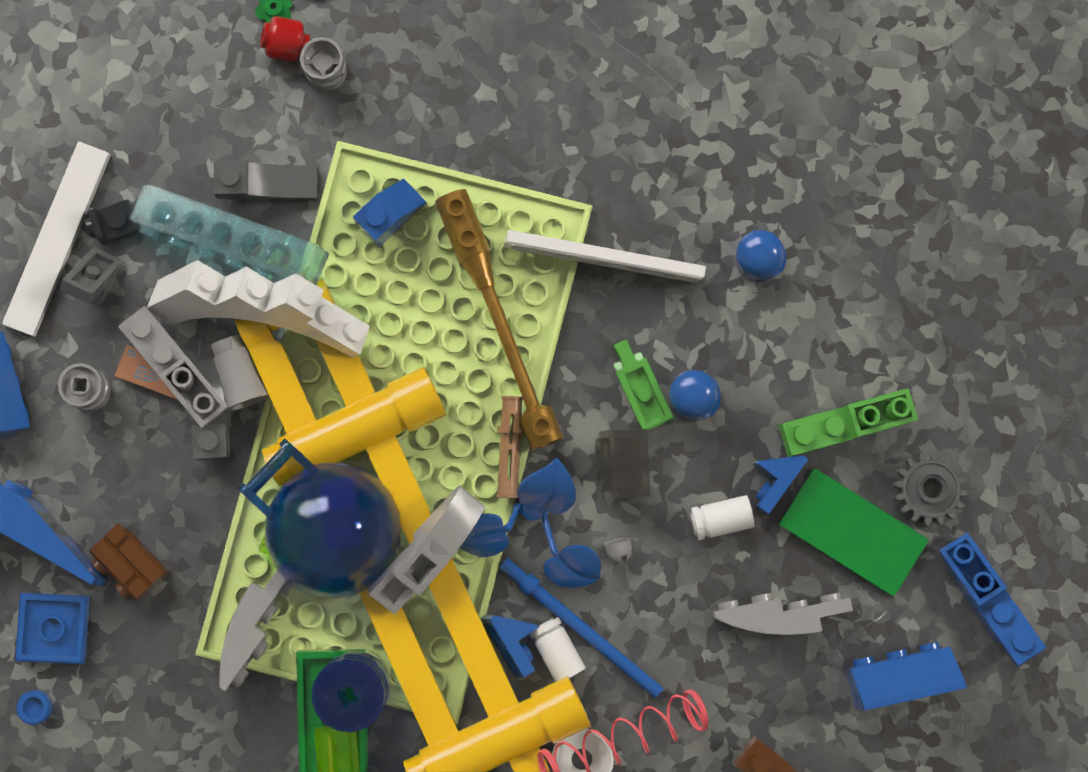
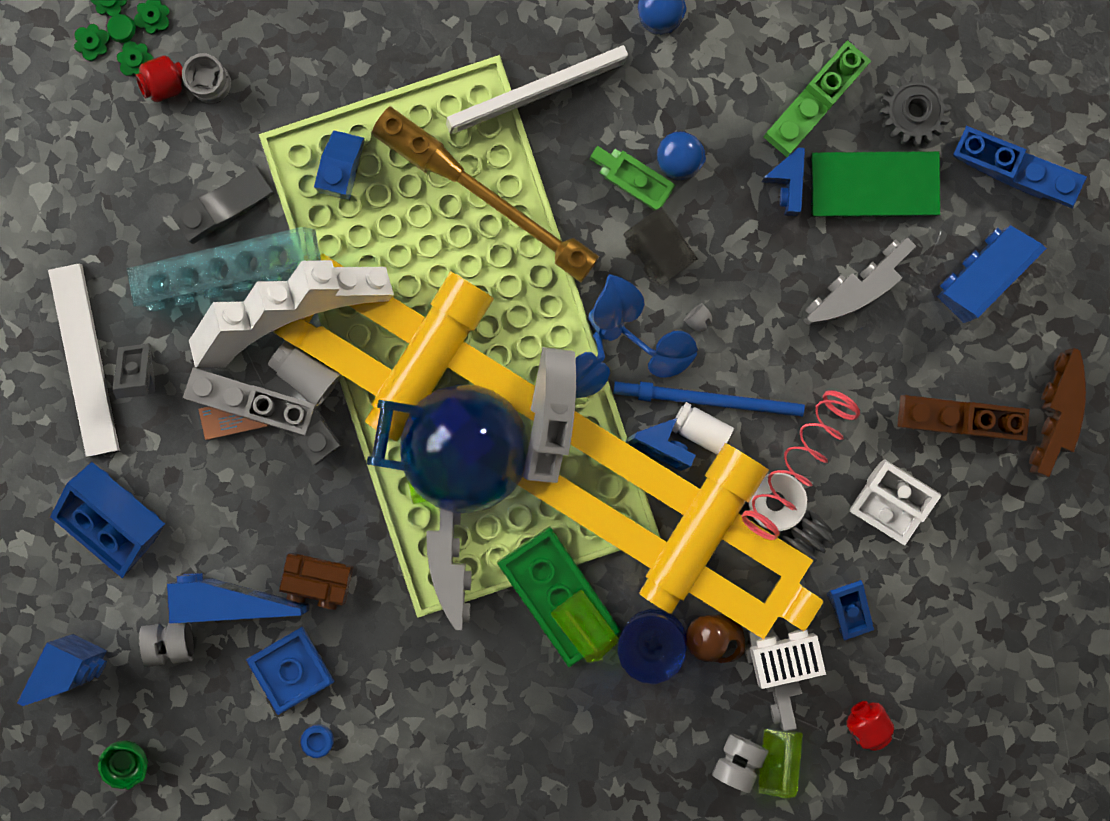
camera: 30 degrees left, 5 degrees up
light grey wheel [58,363,111,412] -> none
black bracket [85,199,141,245] -> none
clear blue wheel [311,651,391,732] -> none
medium nougat pin [497,396,524,499] -> none
white piece [690,495,755,541] -> none

